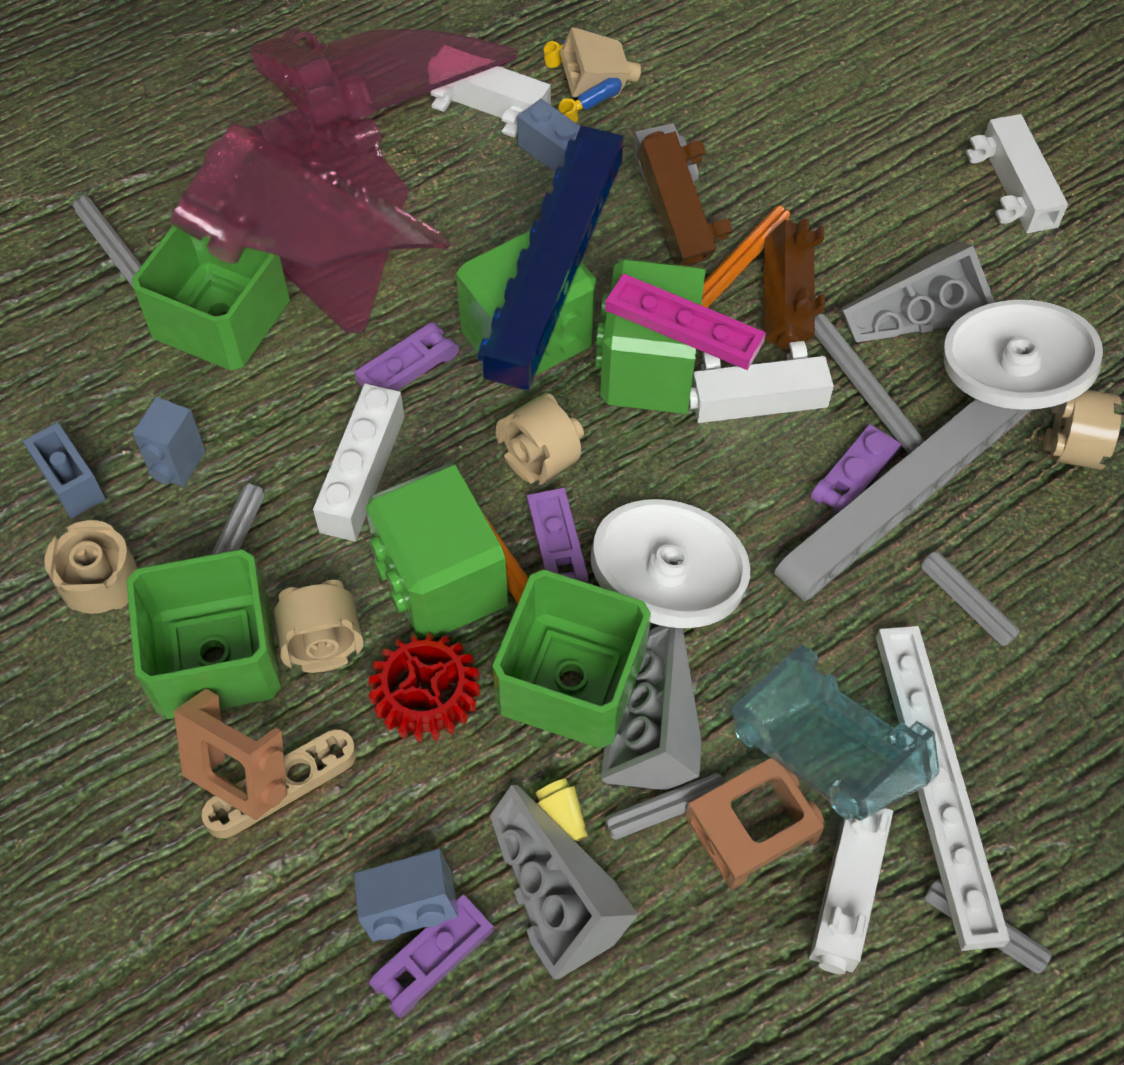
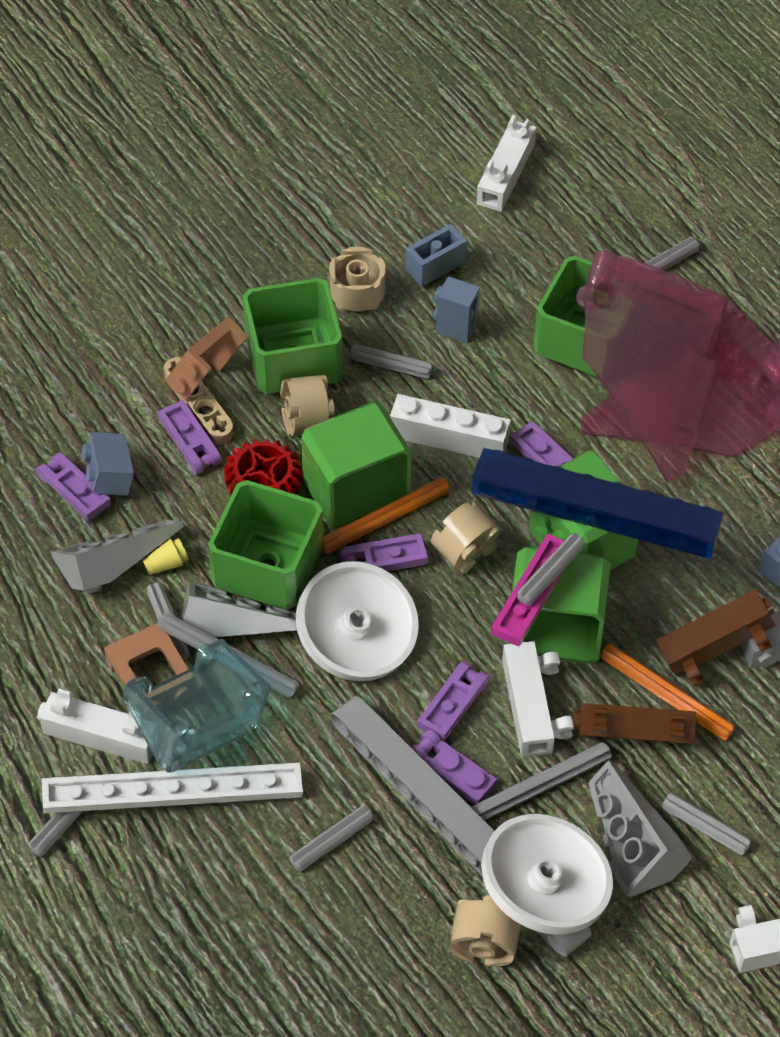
camera: 90 degrees right, 5 degrees down
none -> medium lavender plate [157,400,222,475]
none -> light grey axle [157,612,299,698]
none -> medium lavender plate [417,661,490,742]
none -> light grey axle [517,533,585,606]
none -> light grey axle [662,793,751,855]

